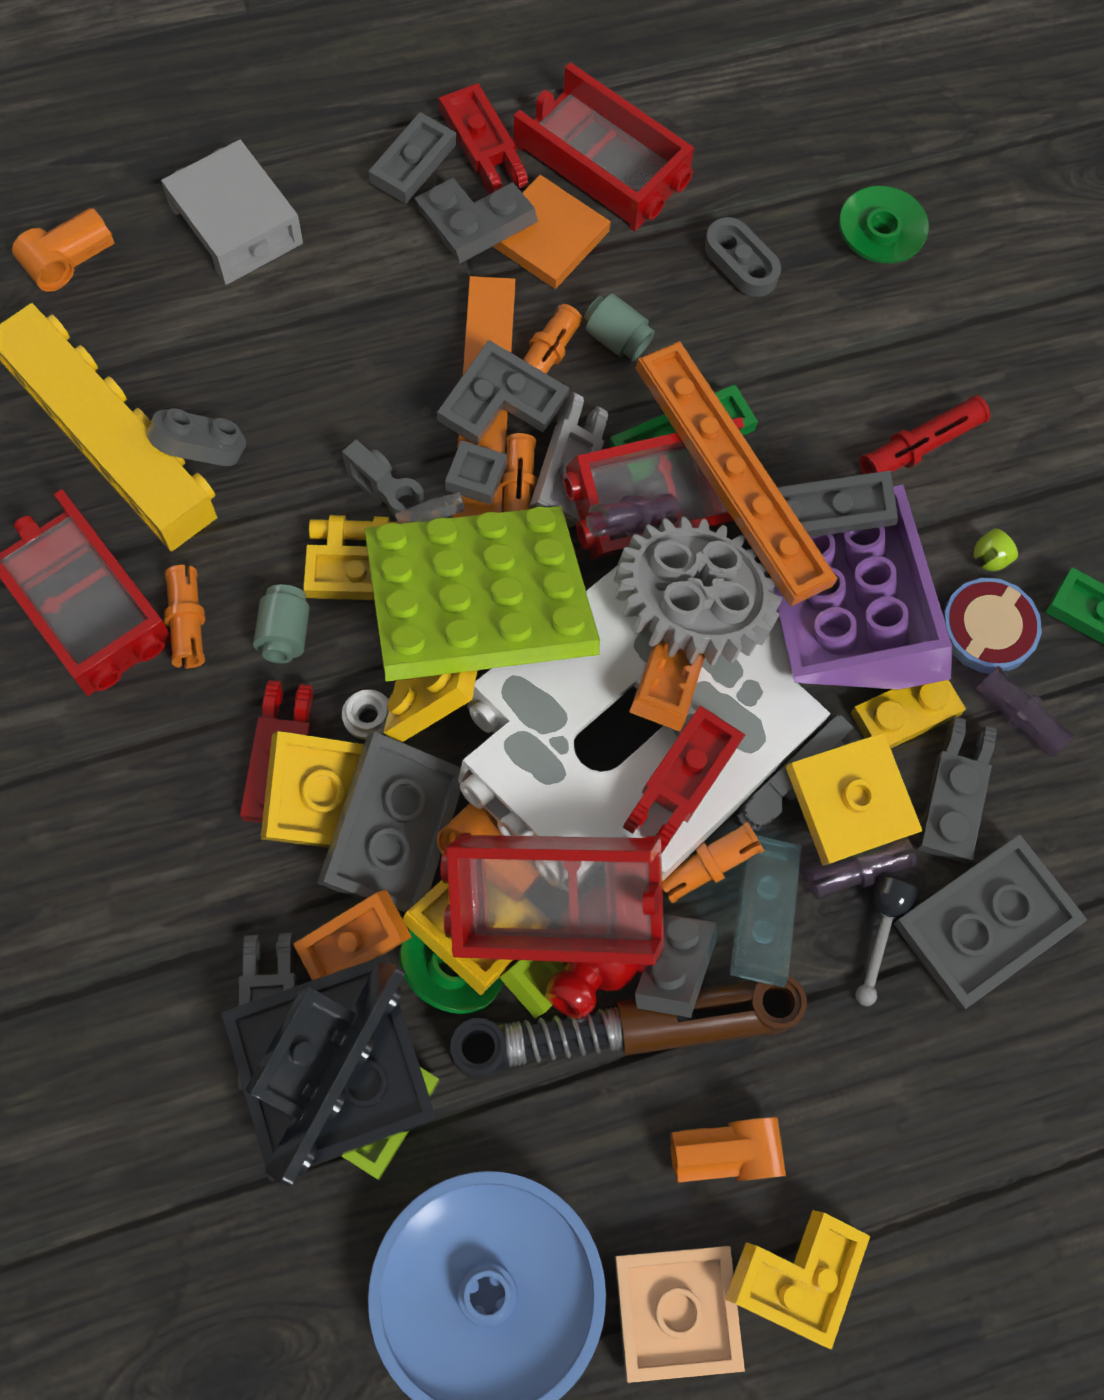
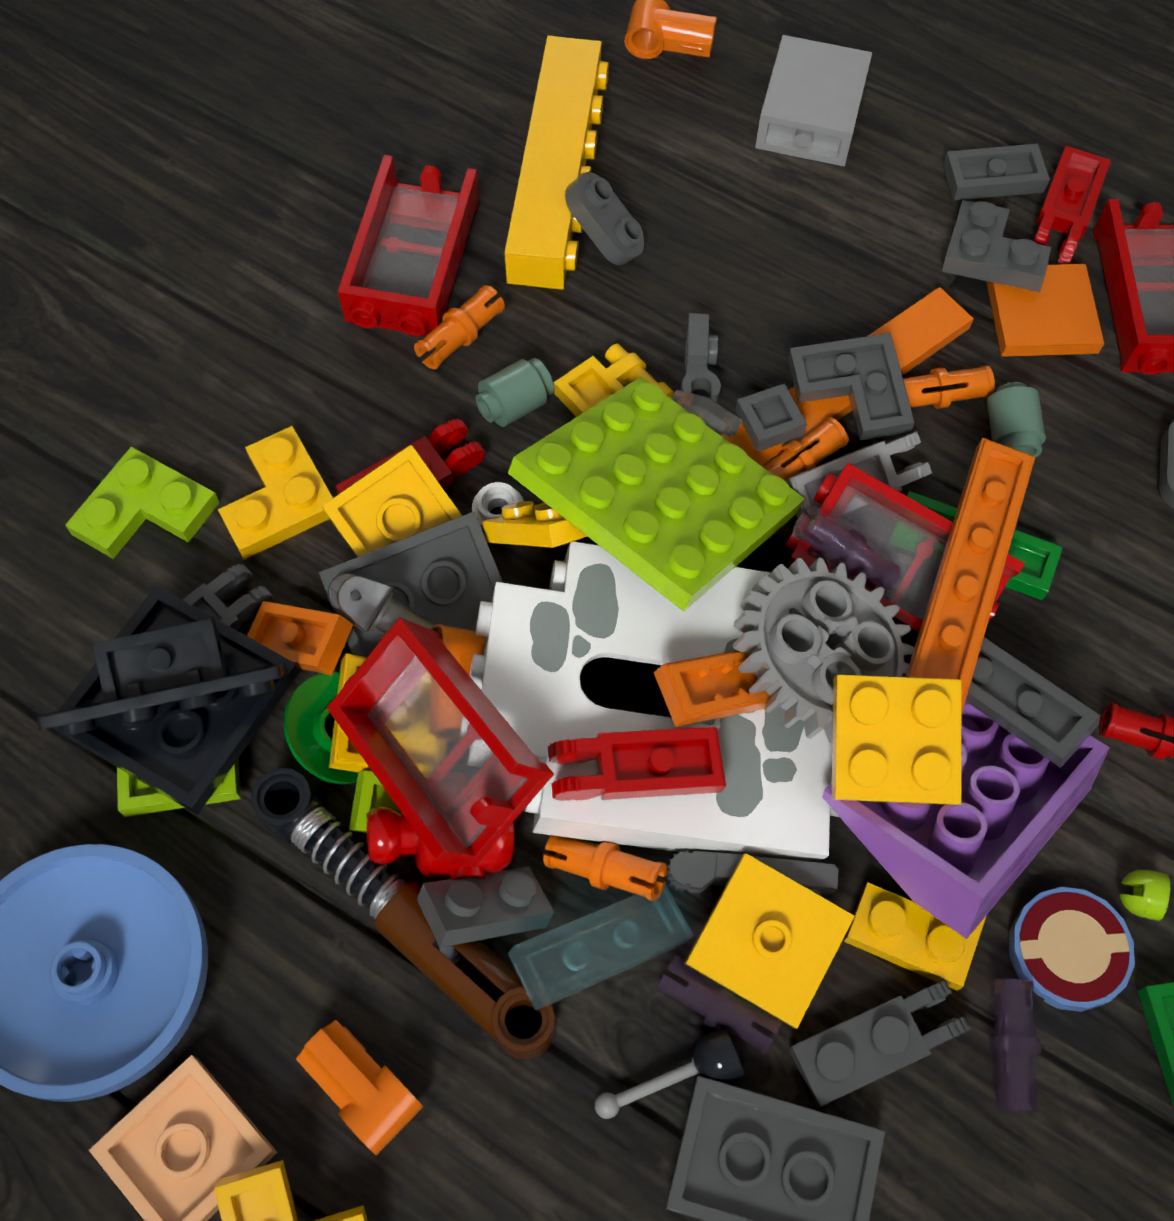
camera: 55 degrees right, 5 degrees down
none -> lime plate [65,447,220,559]
none -> yellow plate [218,426,333,560]
none -> flat silver piece [327,573,434,633]
none -> yellow plate [832,675,962,805]

